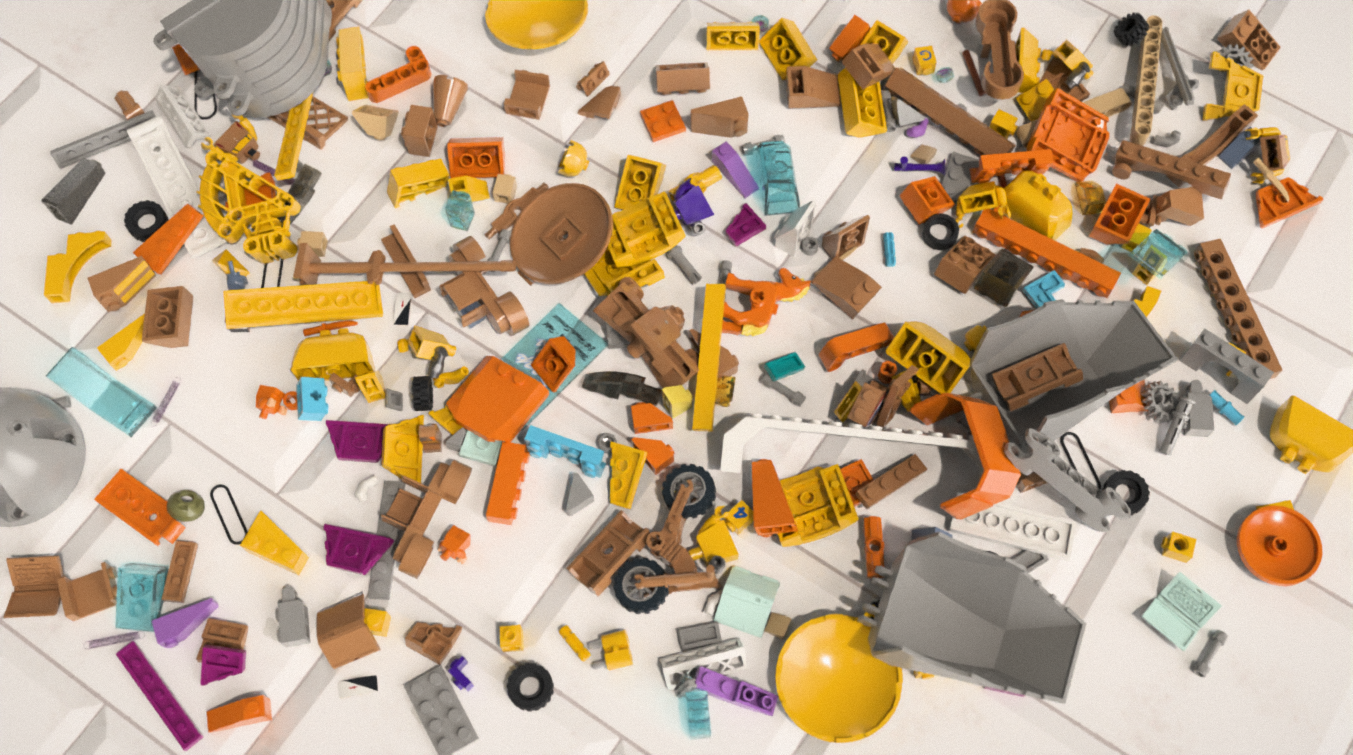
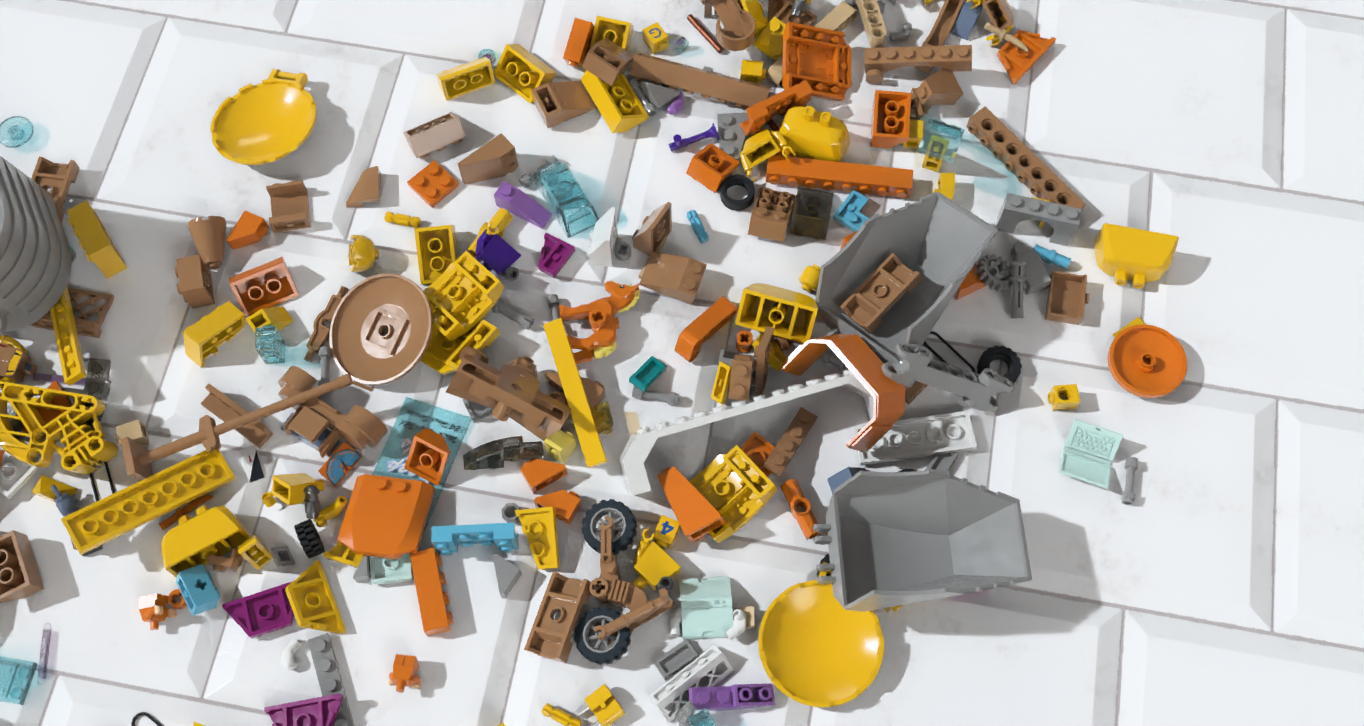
camera: 25 degrees left, 0 degrees up
tan slope [352,105,399,140] -> none
orange beam [365,46,432,103] -> none
medium nougat piece [381,459,473,579] -> none
medium nougat leg [419,424,442,453] -> none
tan brick [492,174,517,204] -> none
medium nougat hinge [576,61,610,97] -> none
tan slope [910,144,937,164] -> none
clear yellow slope [1075,180,1106,215] -> none
medium nougat arm [1079,248,1104,263] -> none
none -> orange slope [226,211,269,250]
none -> slope [318,442,362,487]
none -> yellow axle [384,211,421,228]
none -> white arm [725,609,746,641]
none -> medium nougat container [1045,271,1089,325]

